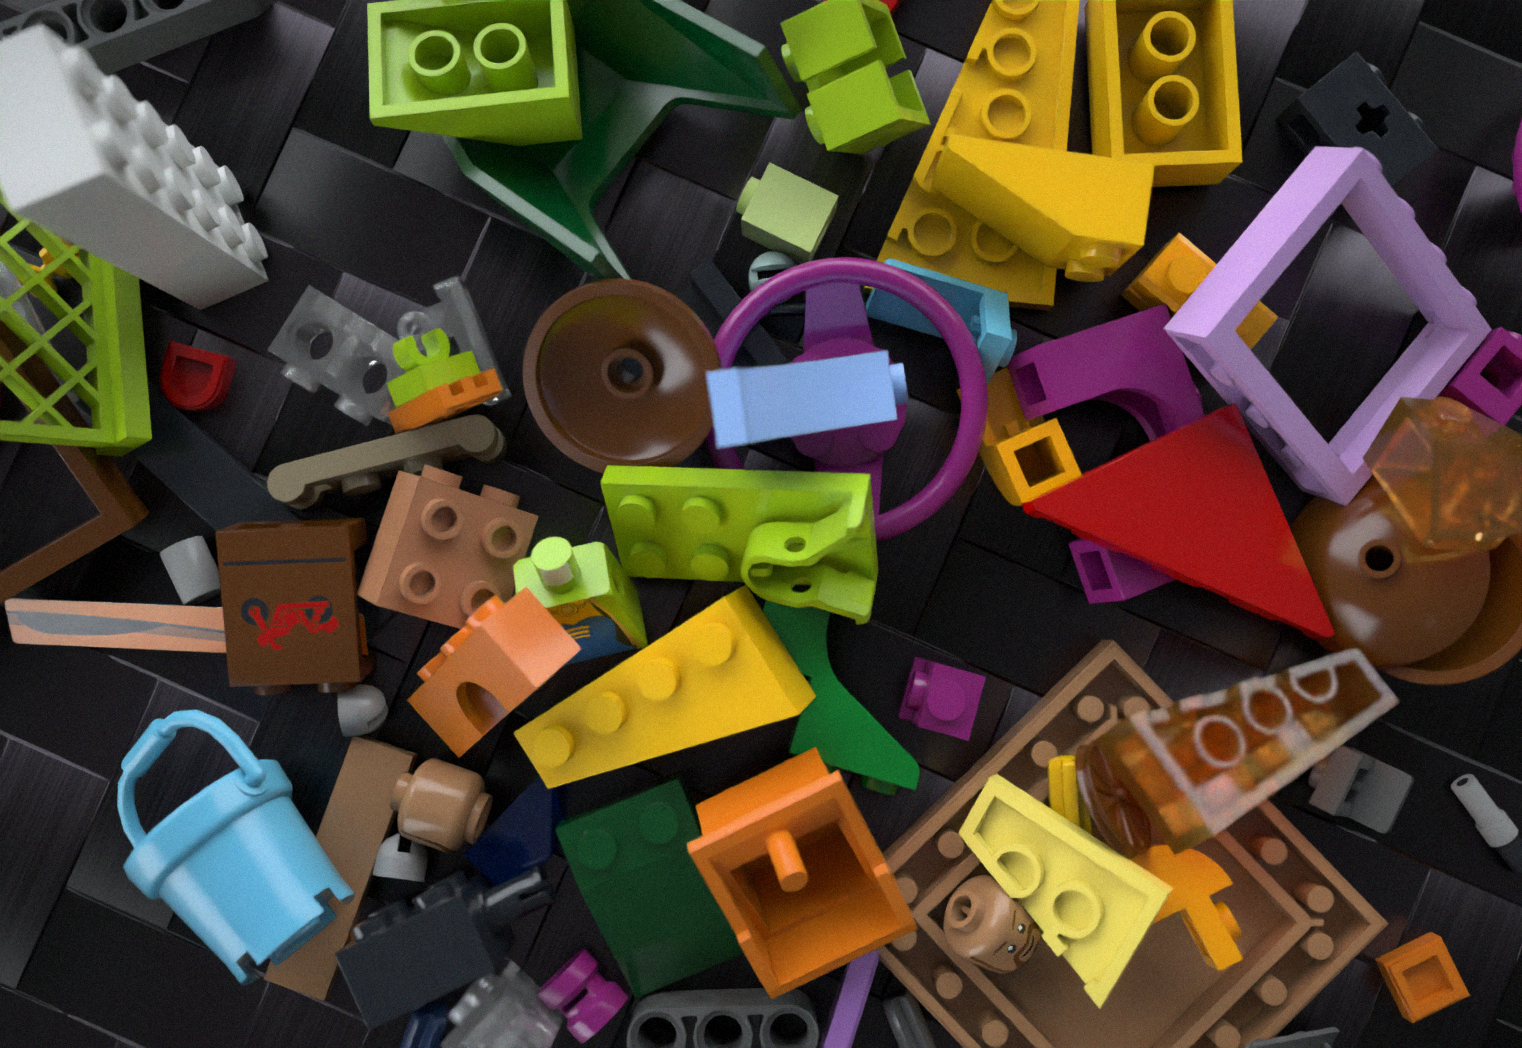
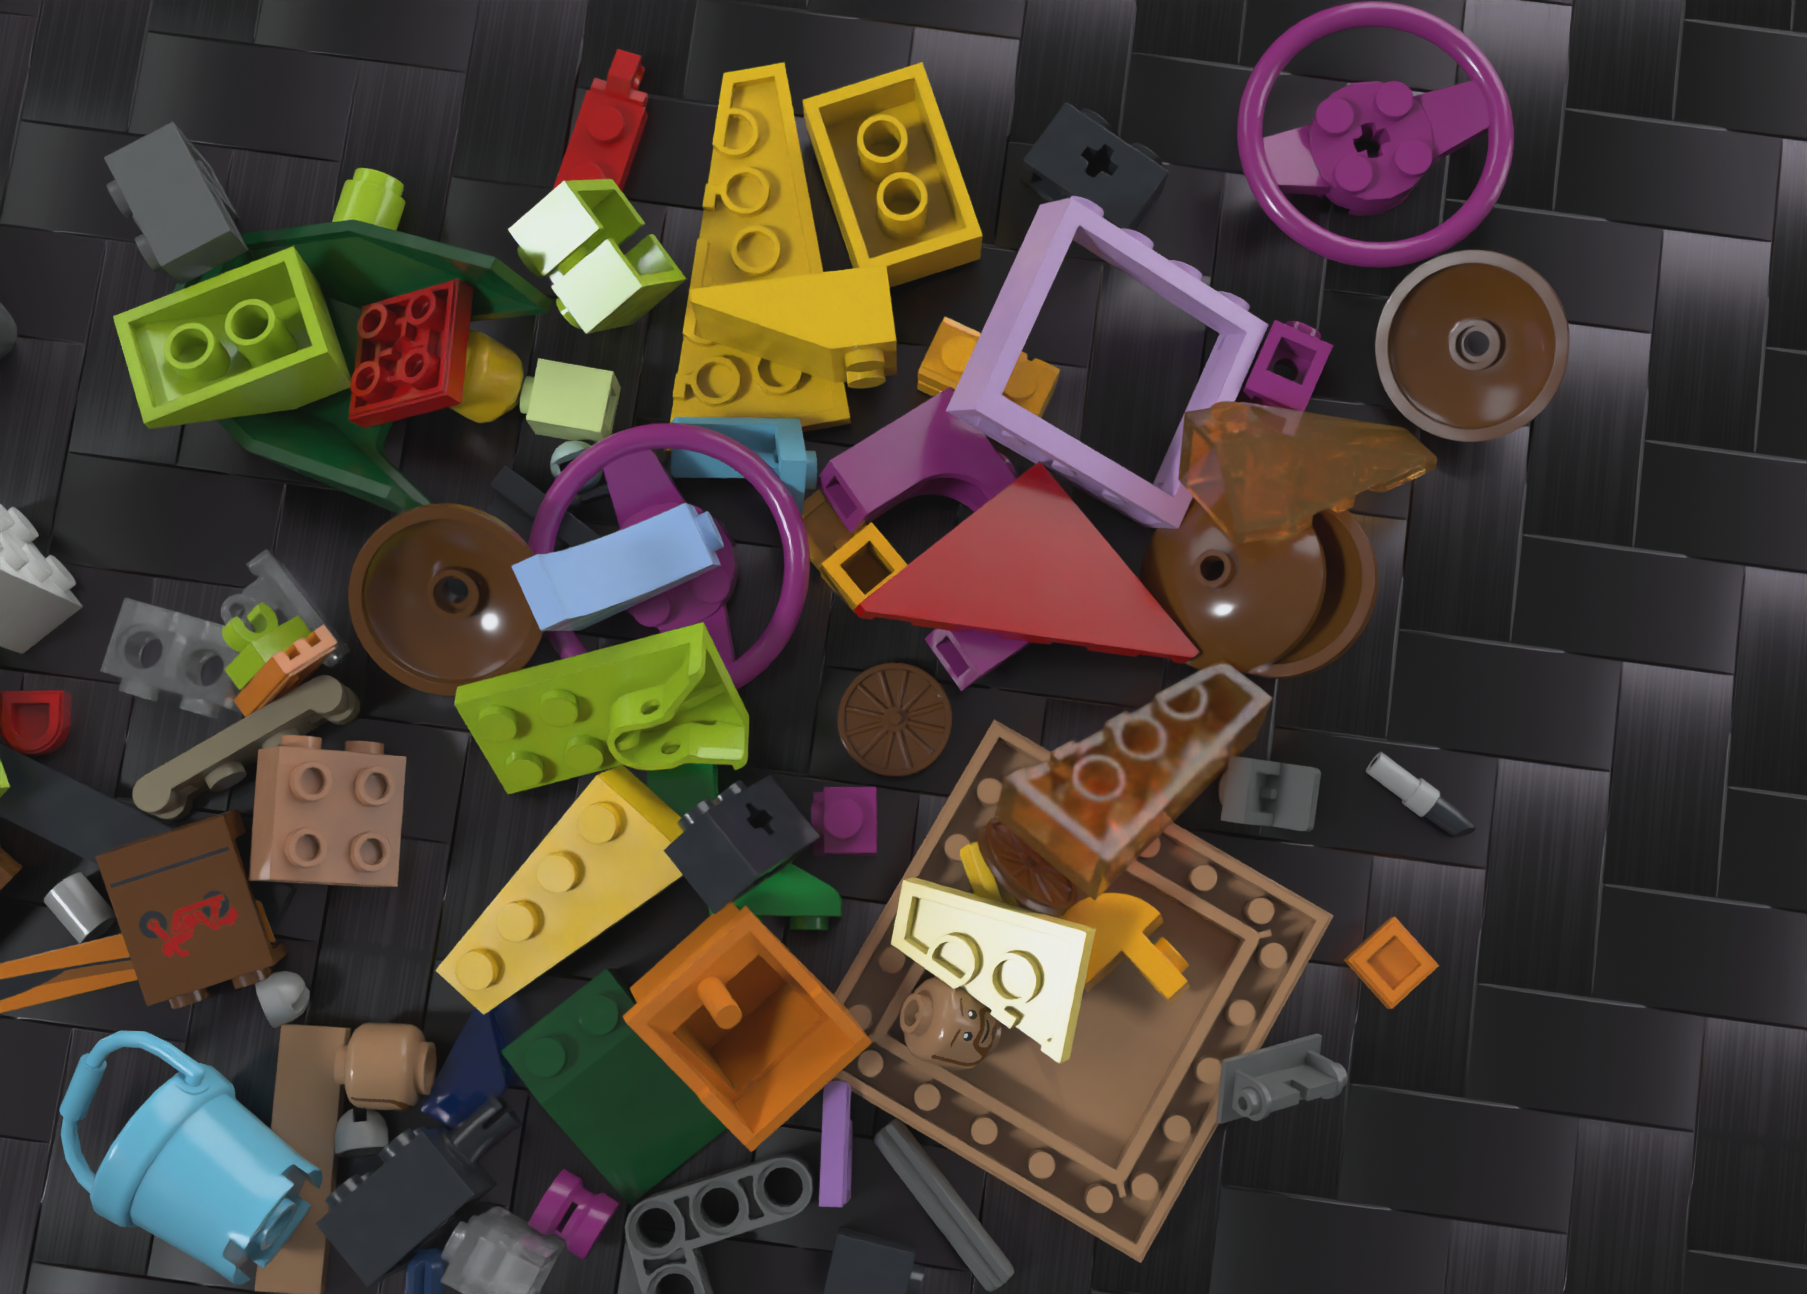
camera: 15 degrees left, 5 degrees down
orange arch [407,587,582,758] -> none
lime torso [513,537,648,667] -> none
none -> red tile [349,278,474,428]
none -> yellow head [449,329,524,423]
none -> black brick [663,775,820,914]
none -> reddish brown wheel [837,662,952,778]

